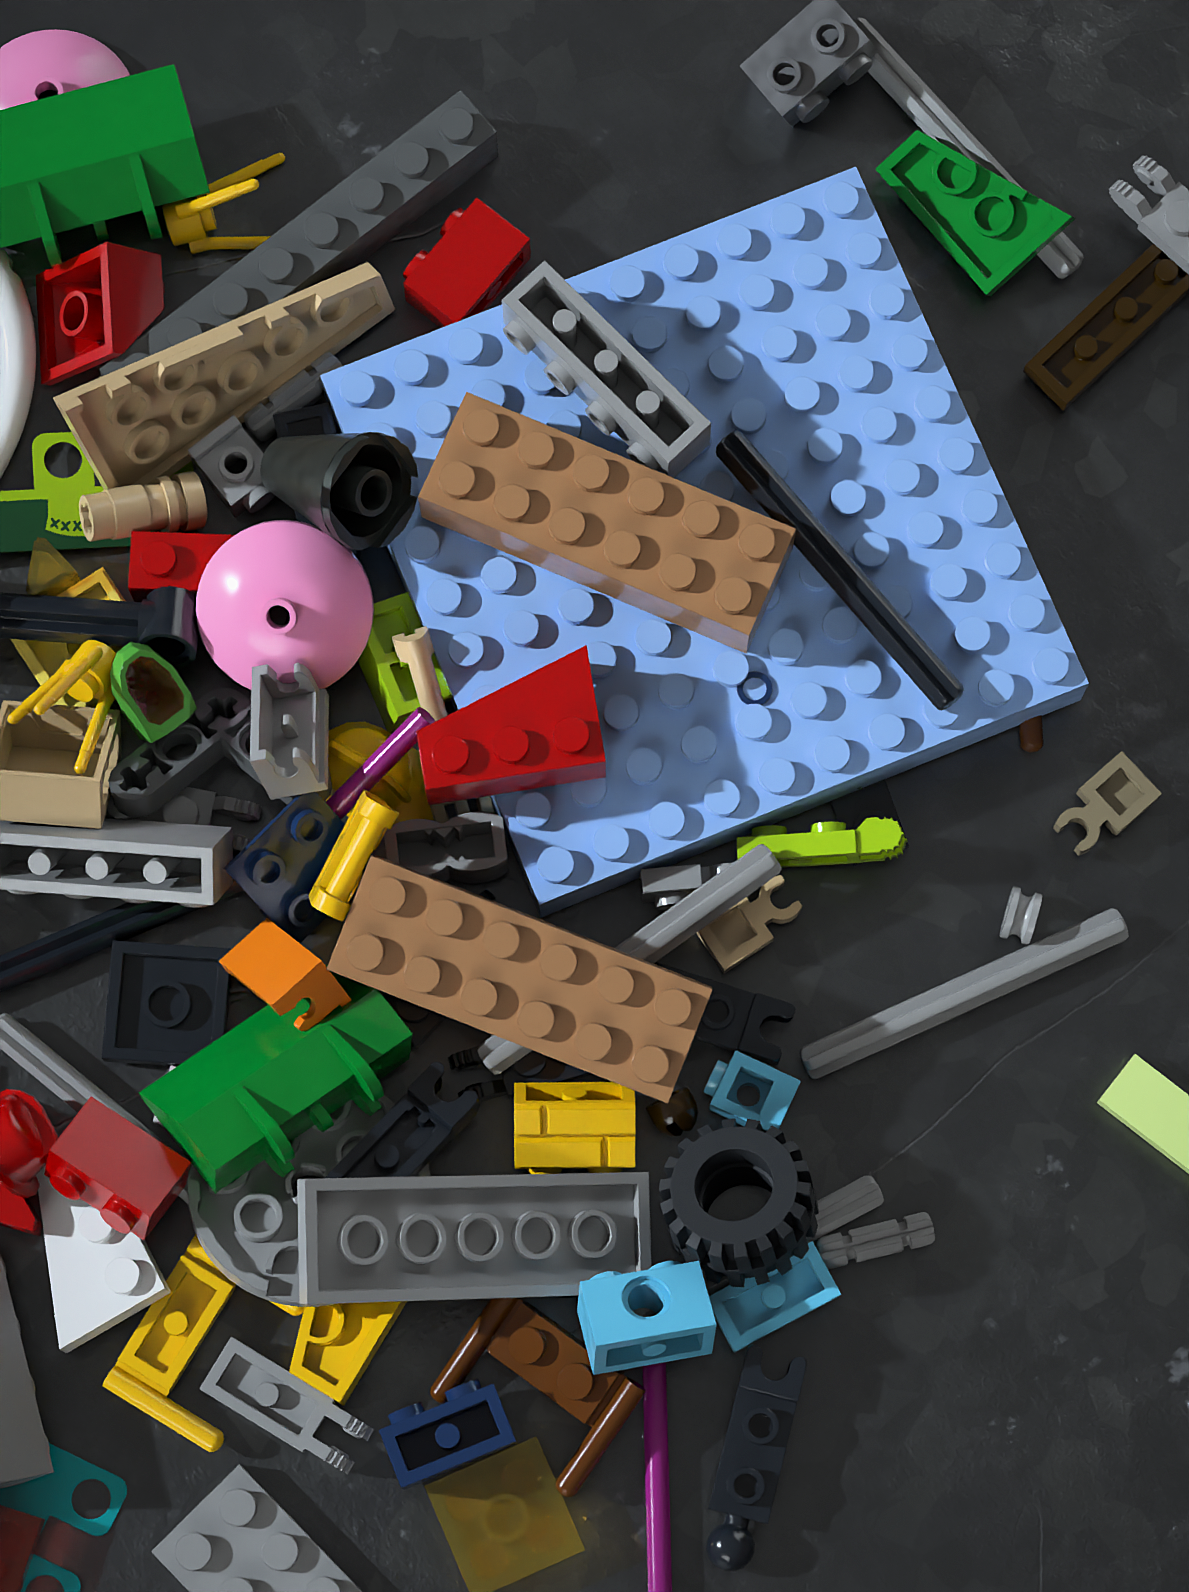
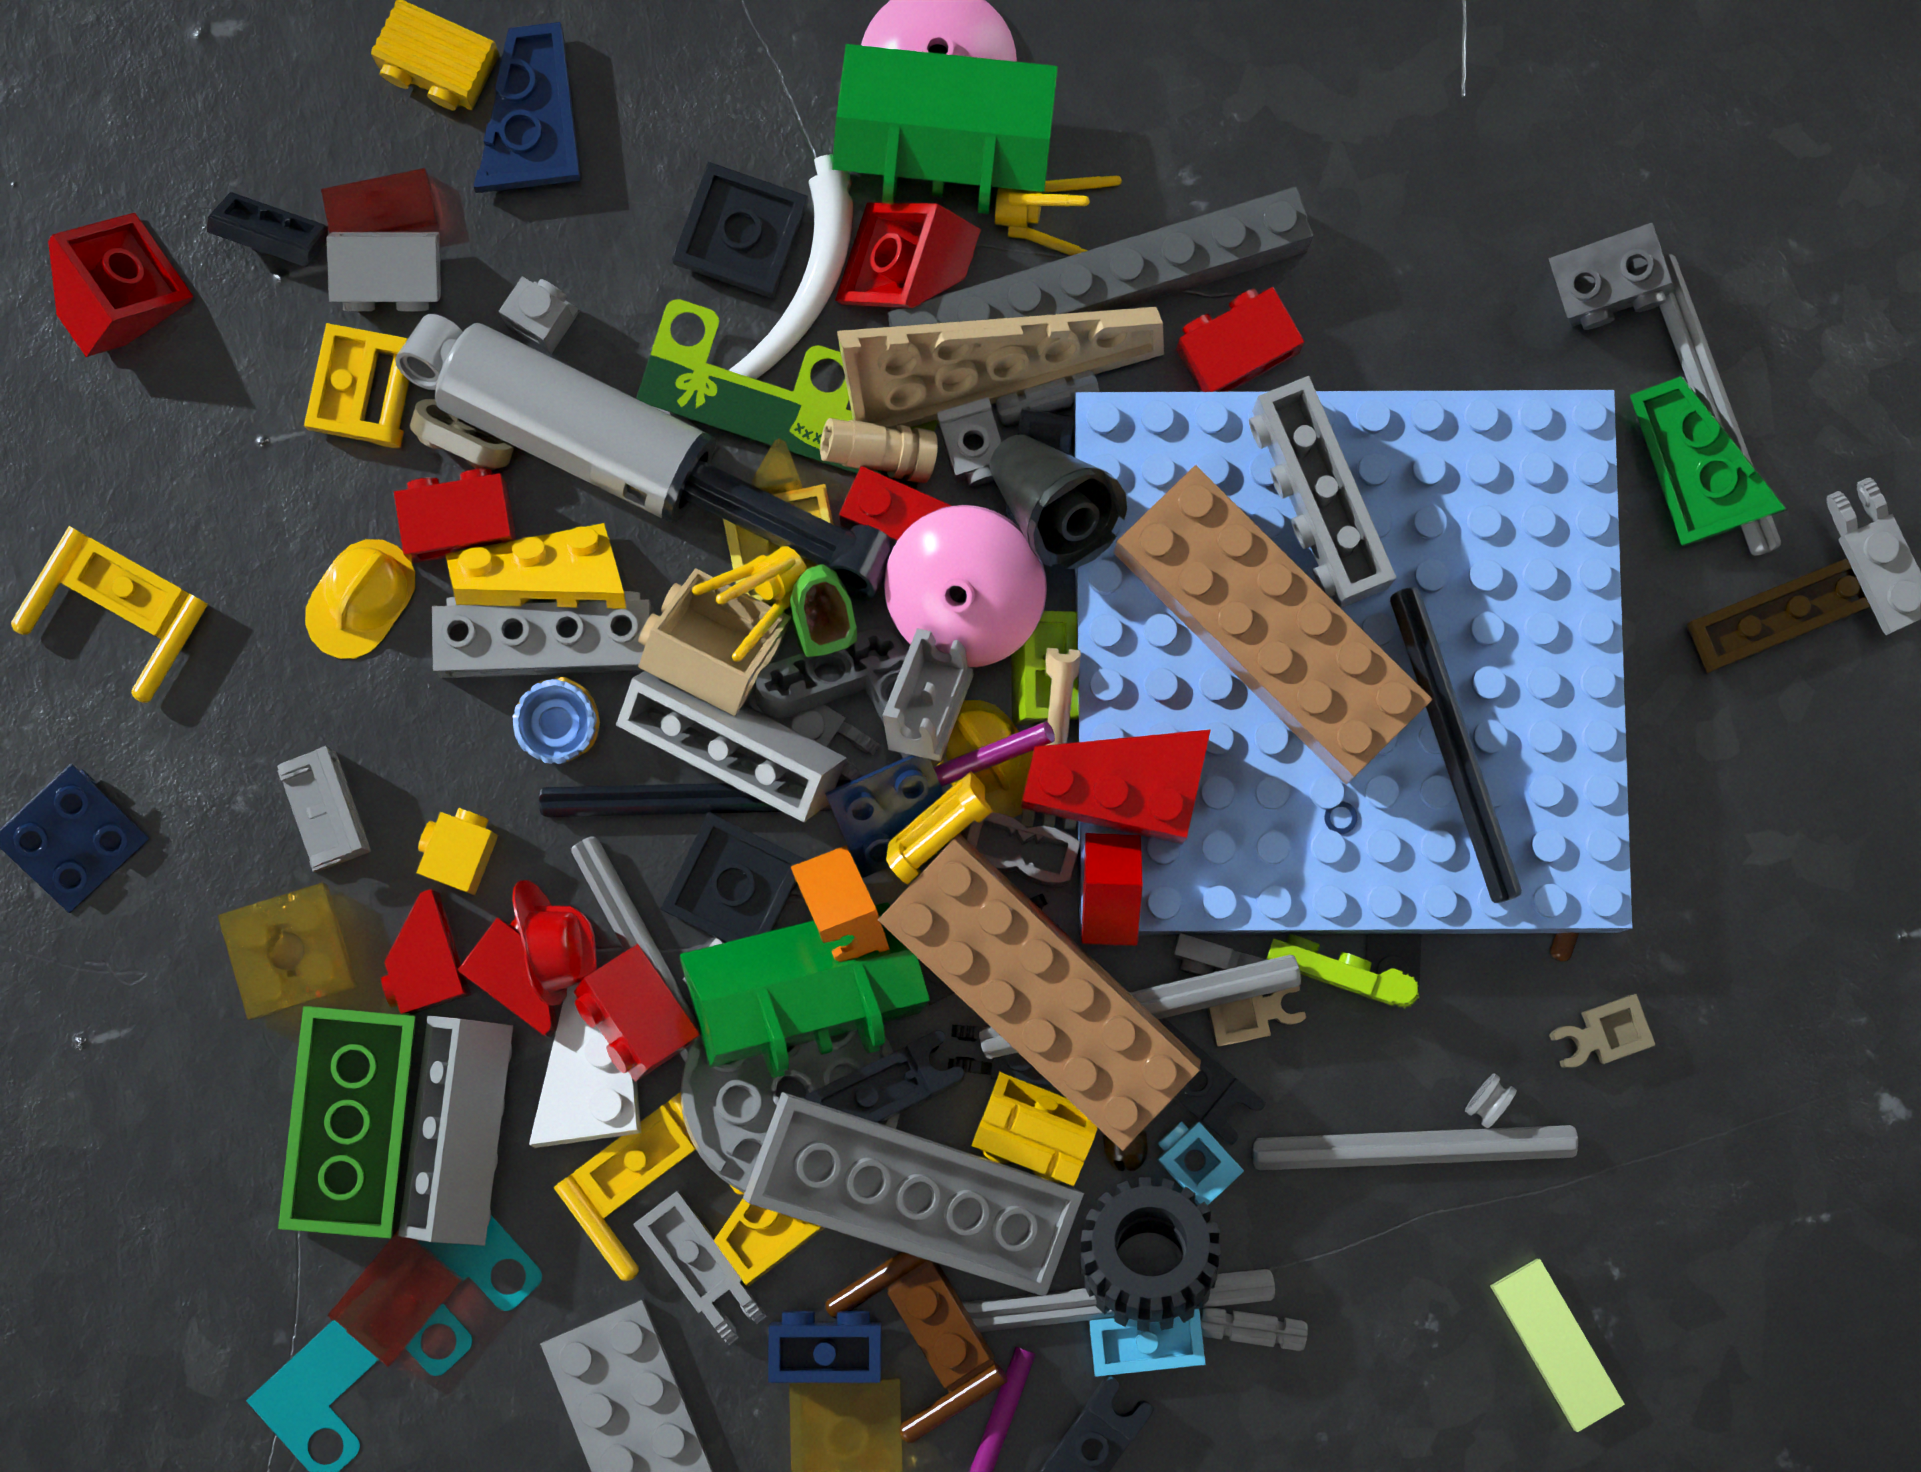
camera: 20 degrees right, 5 degrees up
medium azure brick [577,1261,717,1375] -> none
none -> red slope [1081,833,1143,946]

